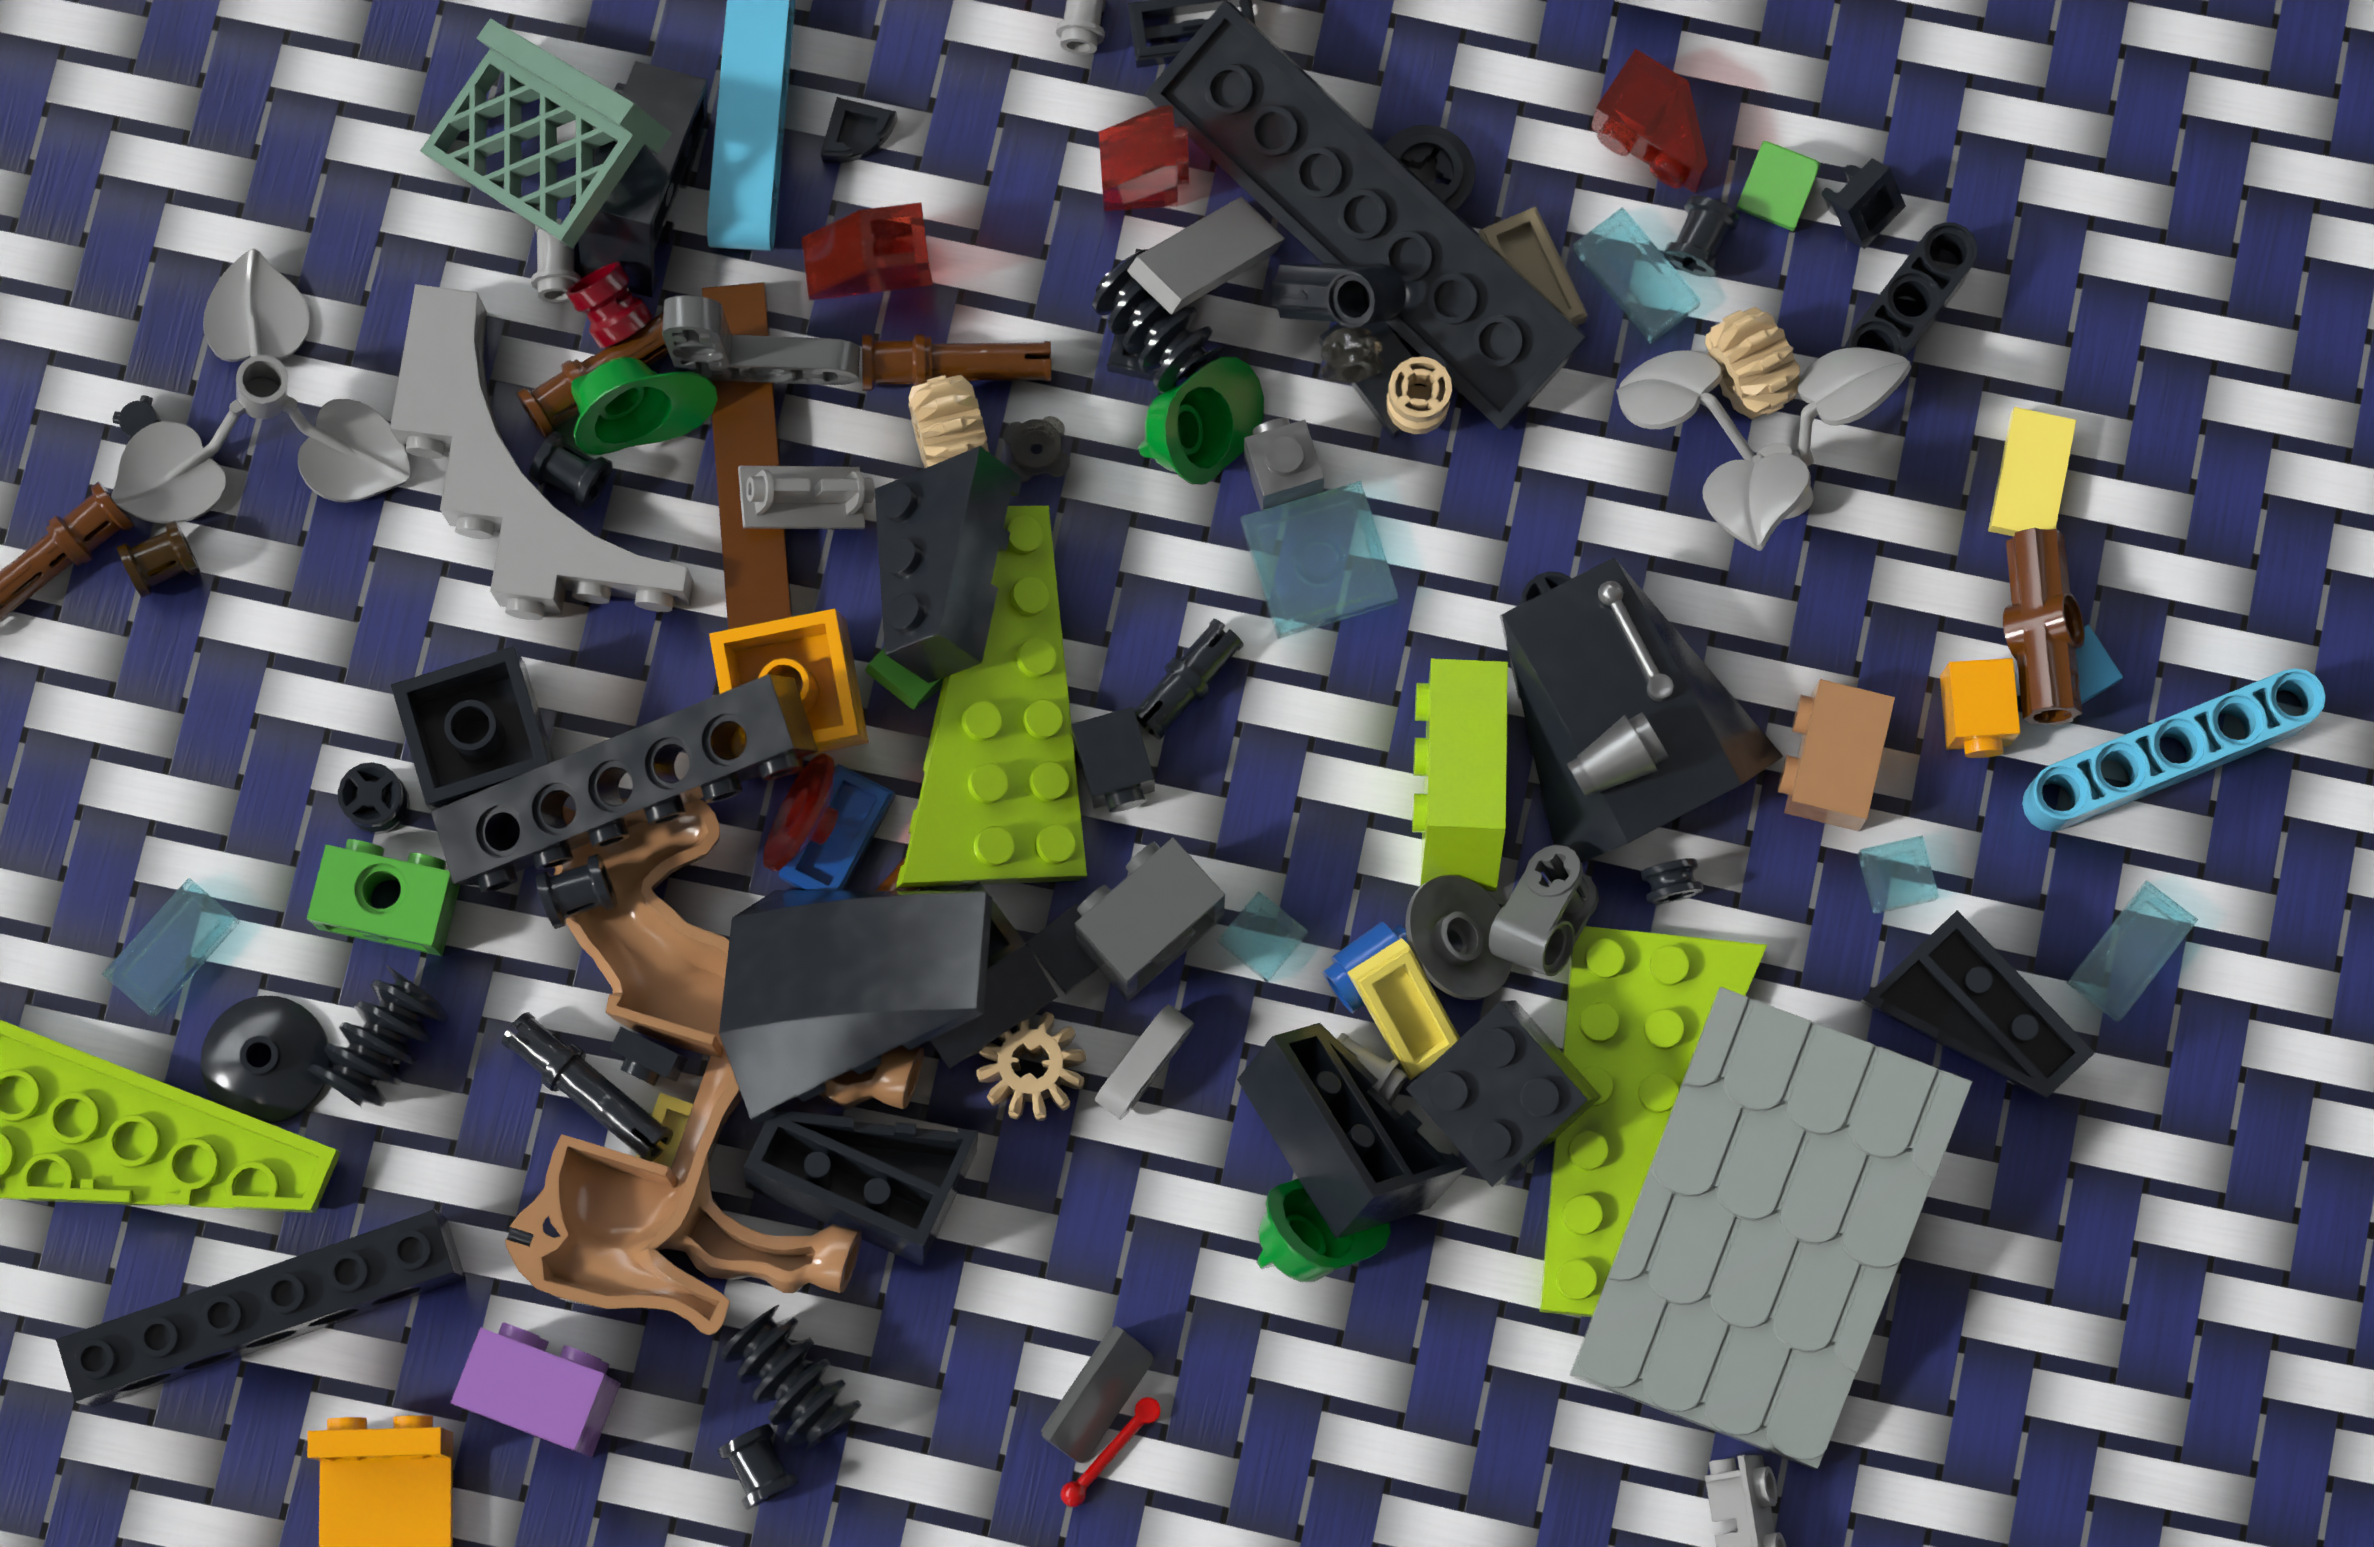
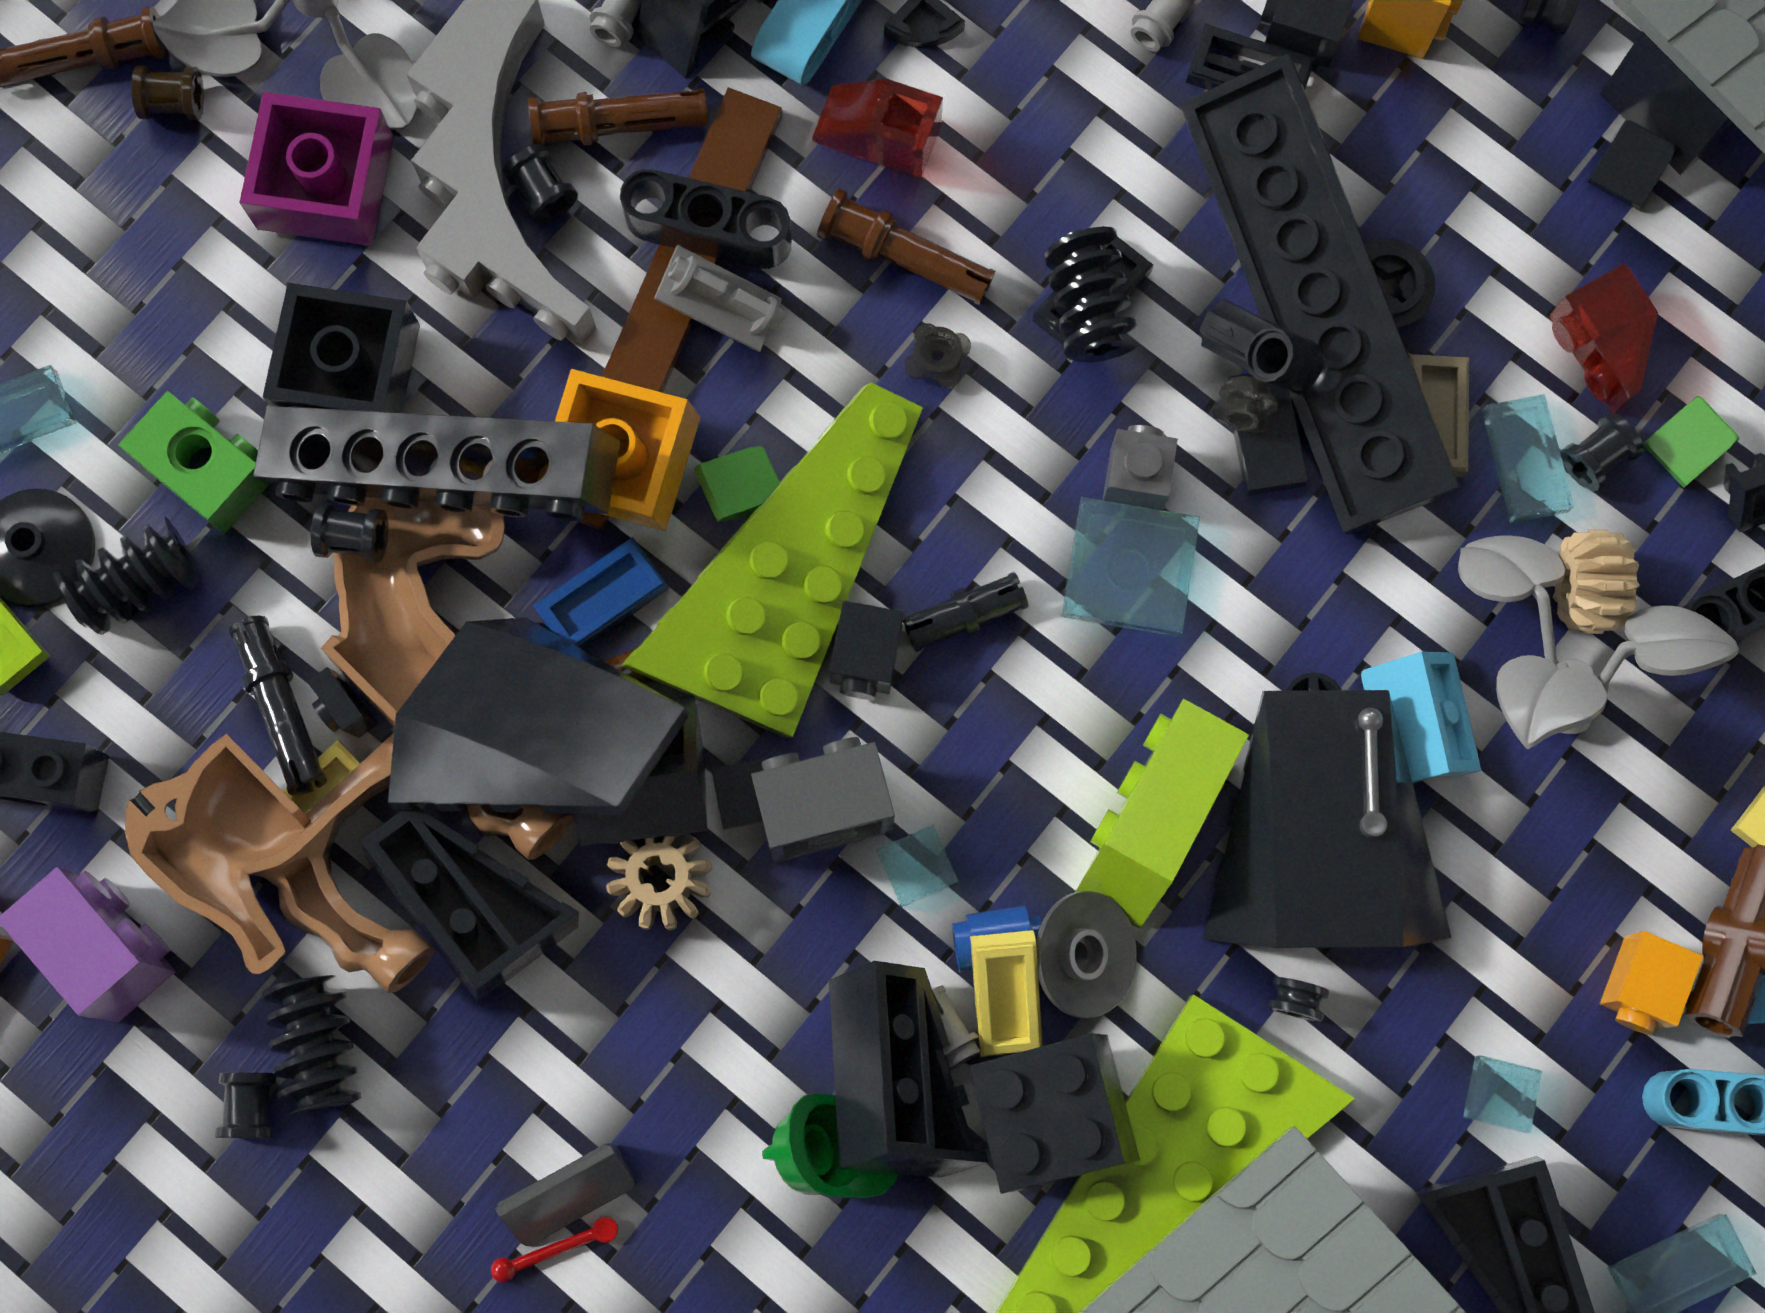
camera: 25 degrees right, 0 degrees up
black wheel [337,762,410,835] -> none
dark red wheel [566,262,652,348] -> none
green piece [571,356,718,455] -> none
dark grey beam [662,295,860,385] -> none
clear red dish [763,753,838,872] -> none
black wedge [875,446,1022,683] -> none
tan gear [908,375,989,468] -> none
light grey beam [1094,1004,1195,1120] -> none
clear red slope [1099,105,1189,211] -> none
light grey tile [1127,196,1285,314] -> none
green piece [1138,357,1264,485] -> none
tan wheel [1386,357,1452,434] -> none
dark grey piece [1489,845,1599,976] -> none
flat silver cone [1567,712,1668,797] -> none
medium nougat brick [1778,679,1895,831] -> none
none -> magenta brick [239,92,394,246]
none -> black beam [620,169,792,269]
none -> medium azure panel [1361,651,1481,783]

